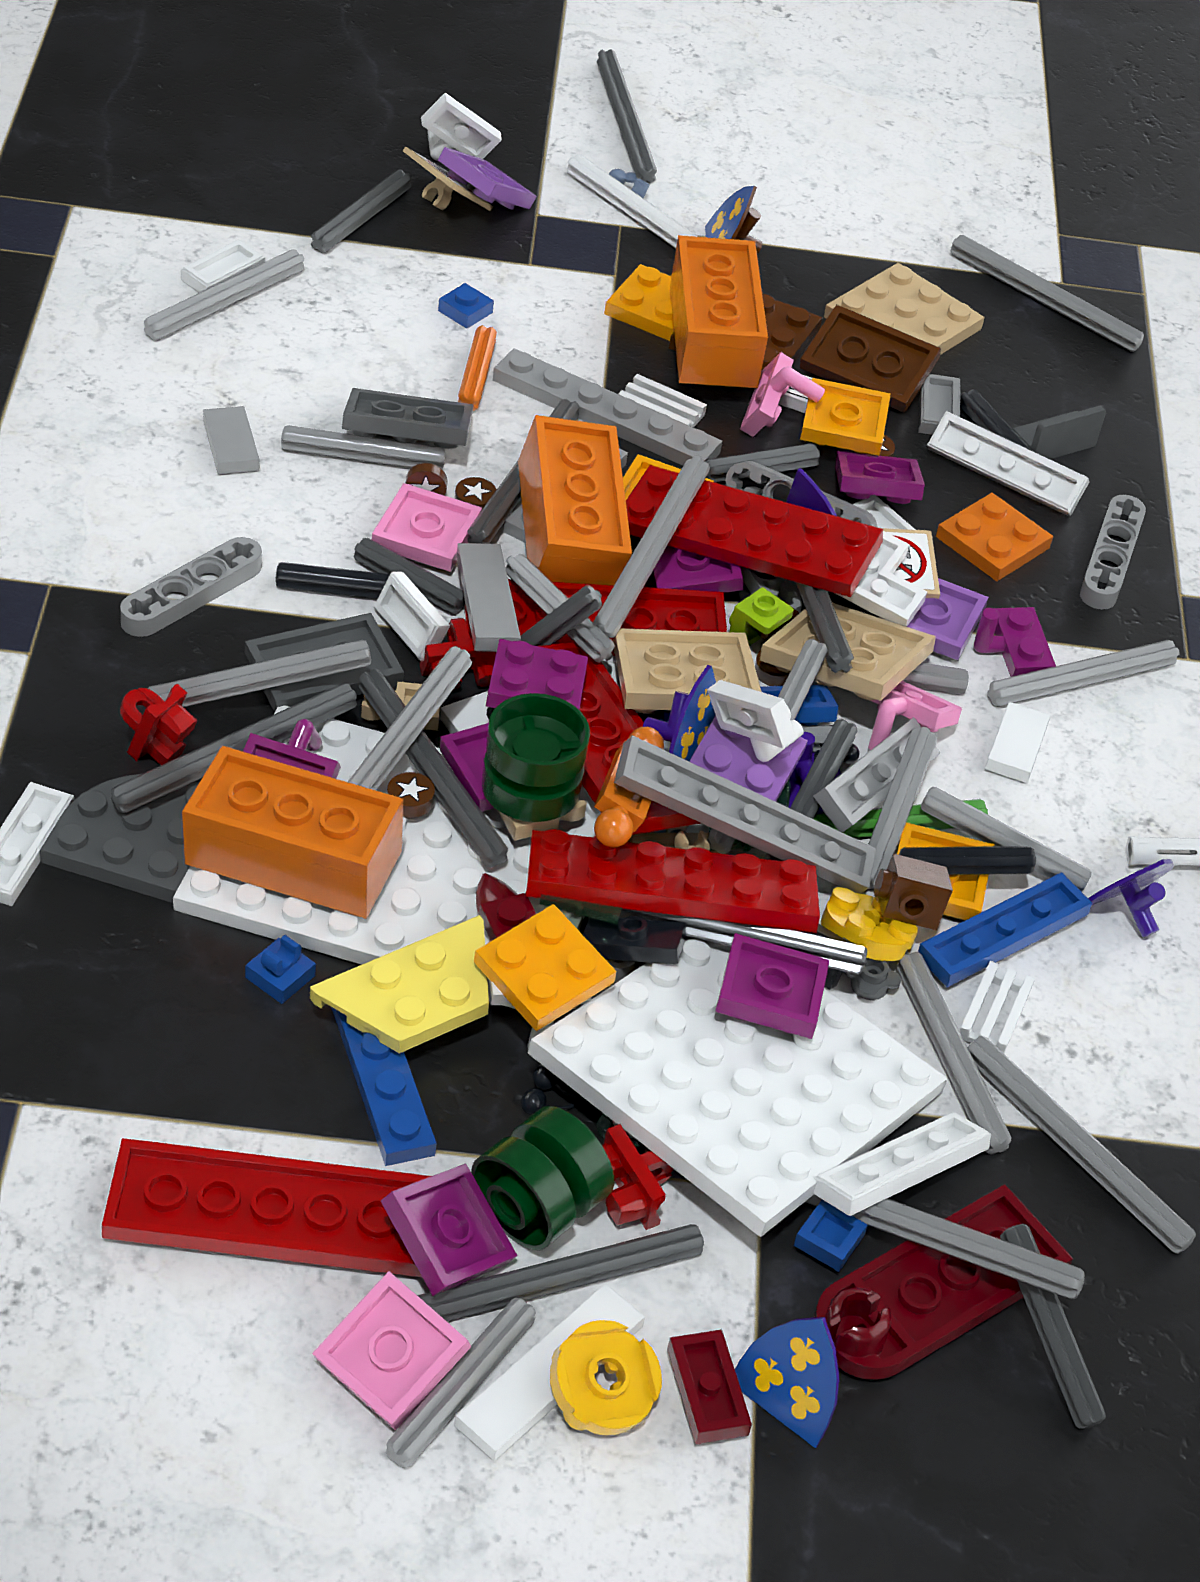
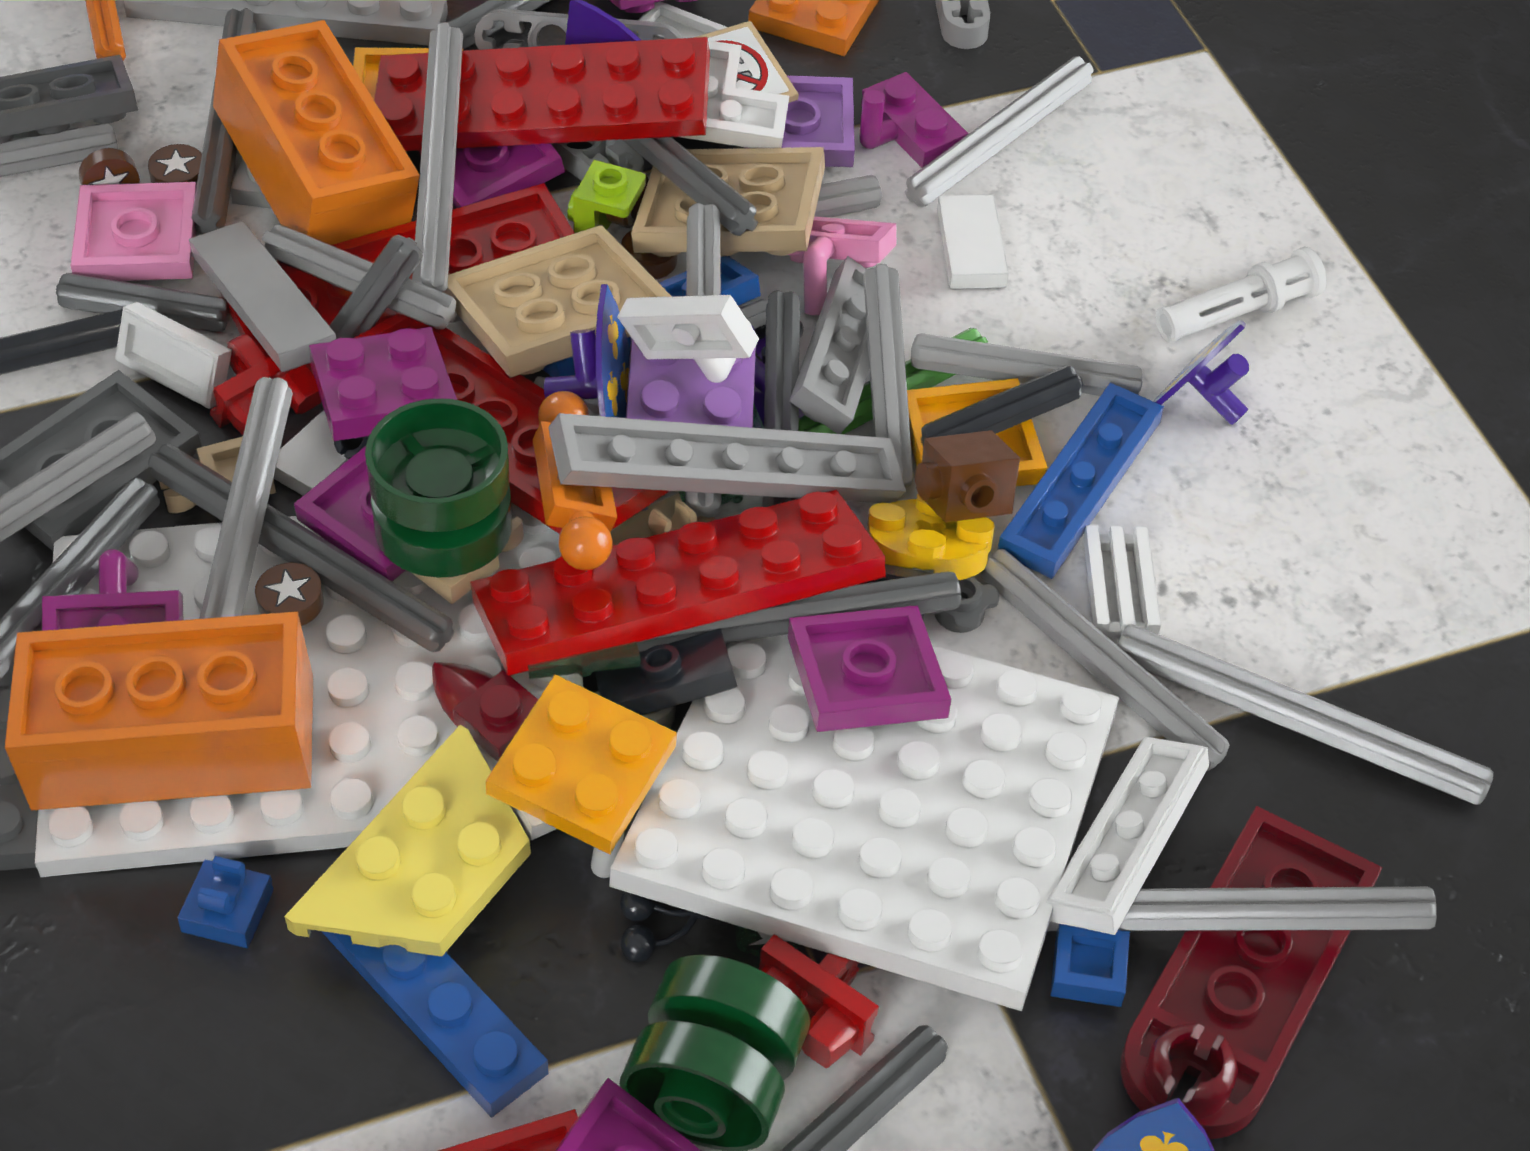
camera: 20 degrees left, 5 degrees up
dark grey axle [1000,1224,1106,1429] -> none

